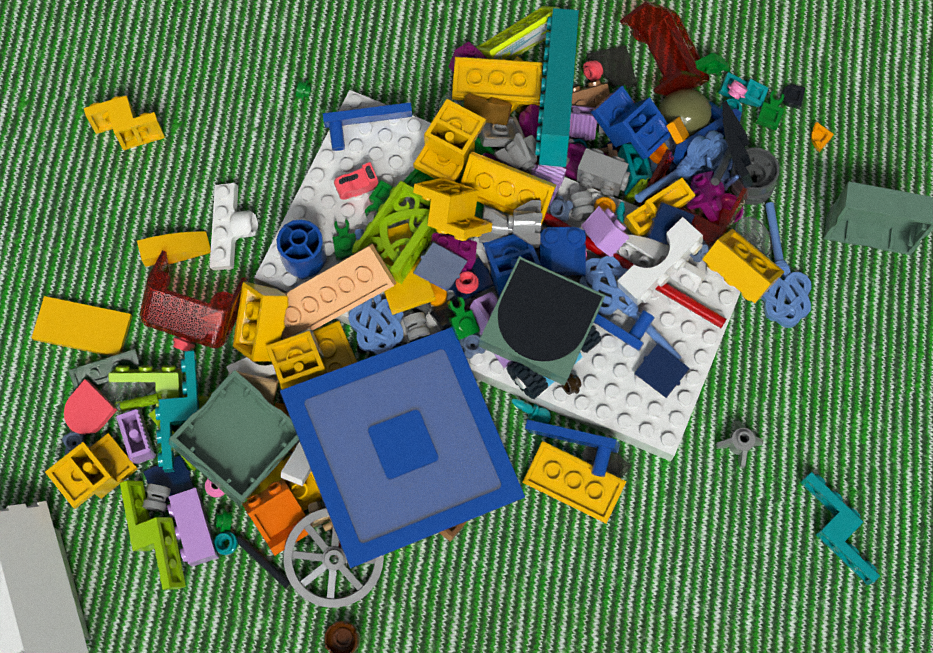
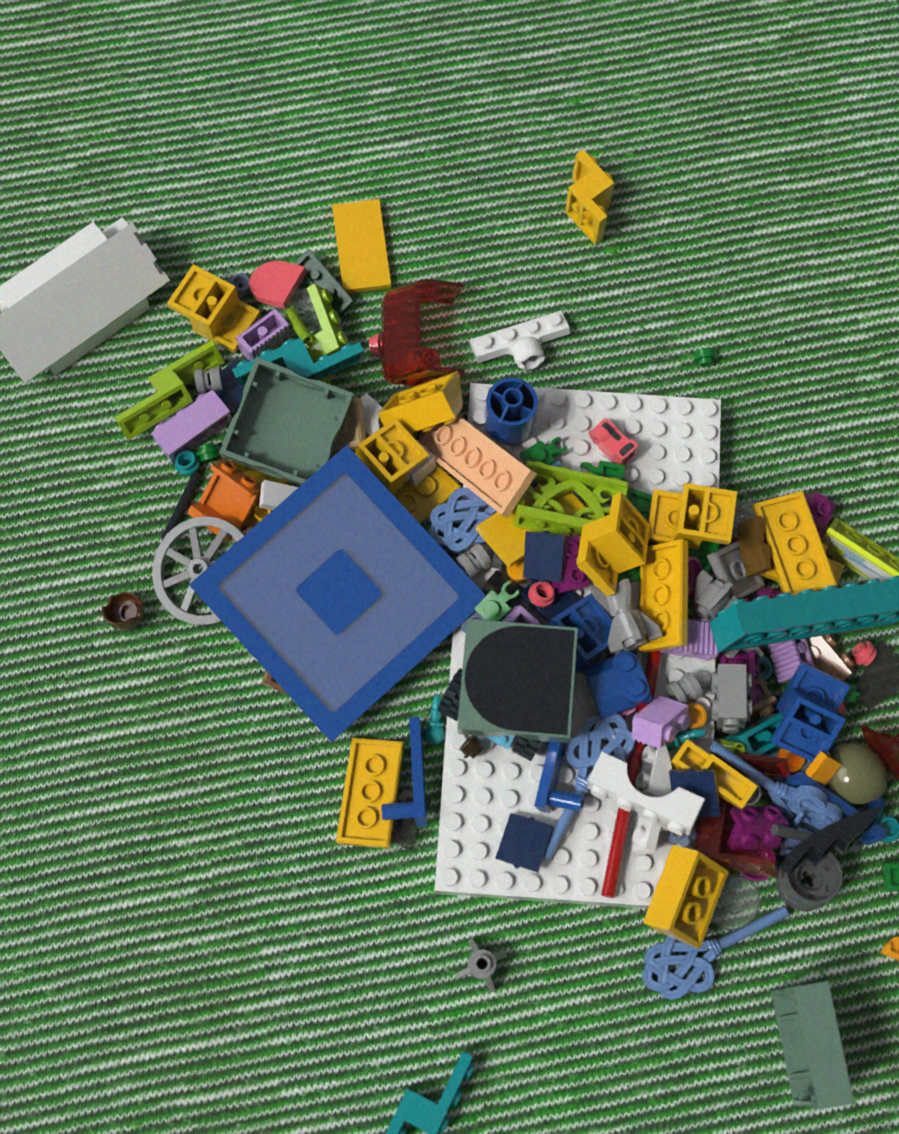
camera: 70 degrees right, 0 degrees up
yellow slope [137,232,211,267] -> none
blue piece [323,102,412,151] -> none
sand blue plate [550,196,573,222] -> none

